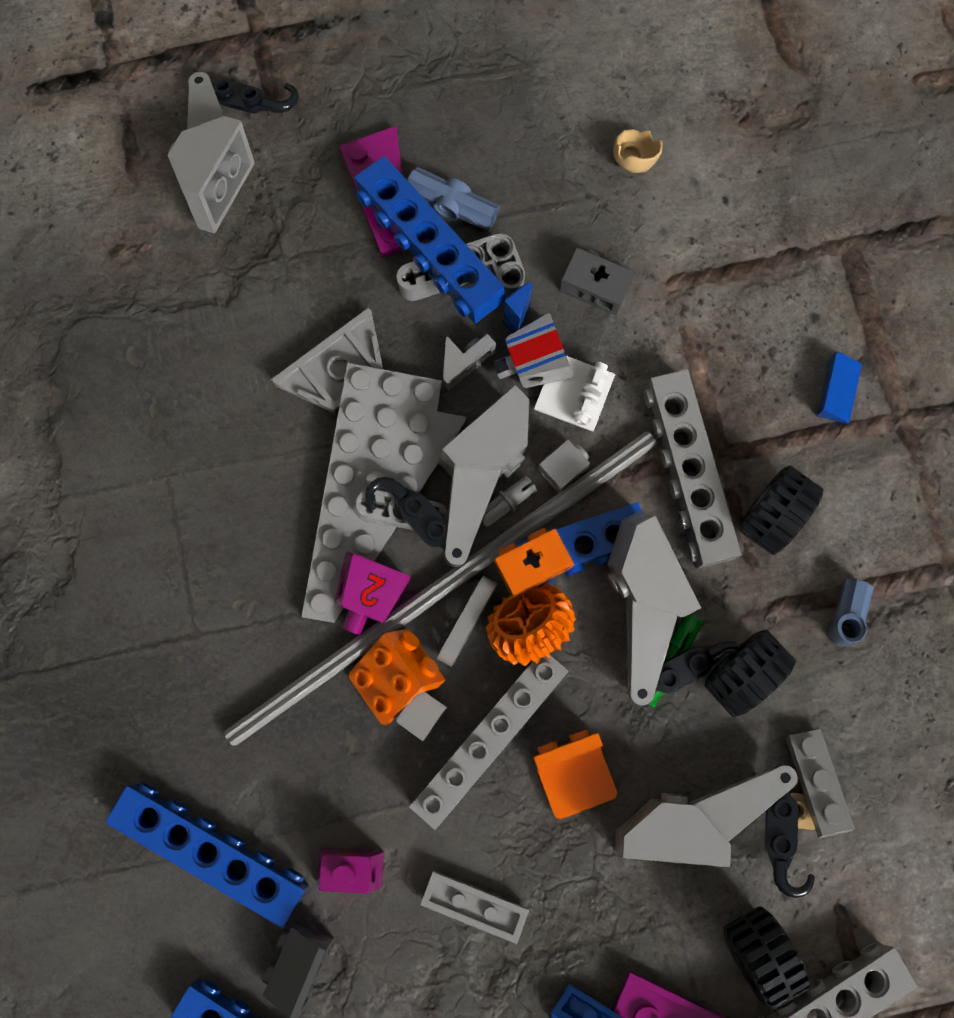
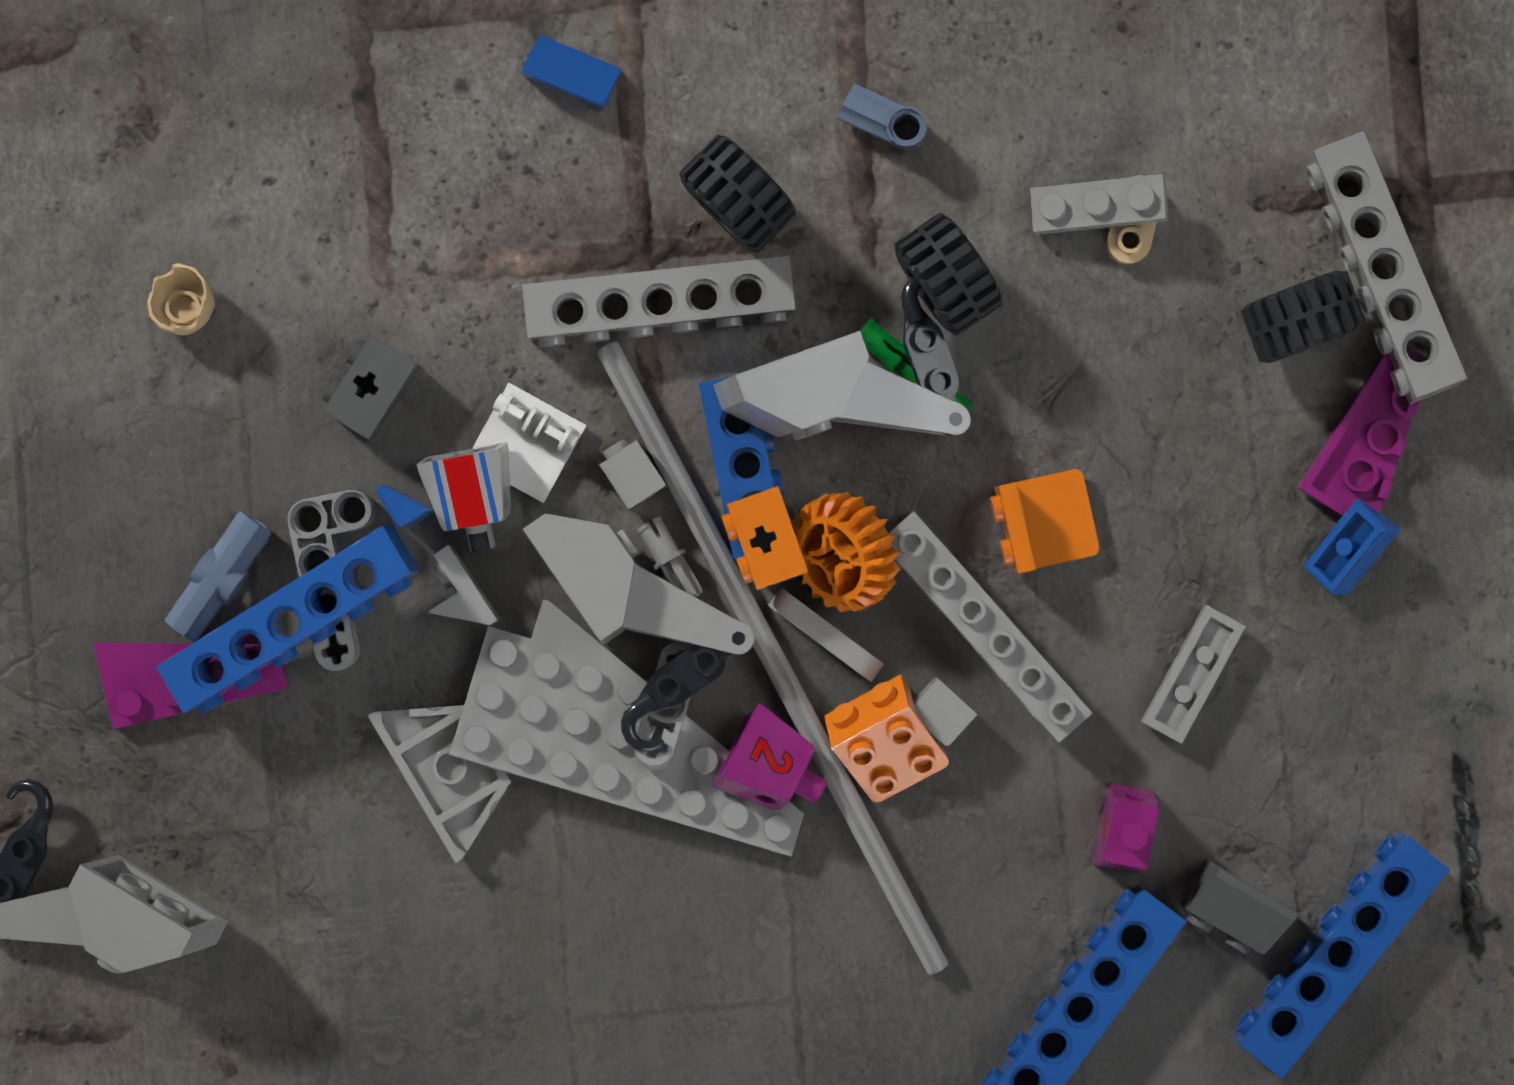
camera: 80 degrees left, 10 degrees up
light grey slope [615,765,815,898] -> none

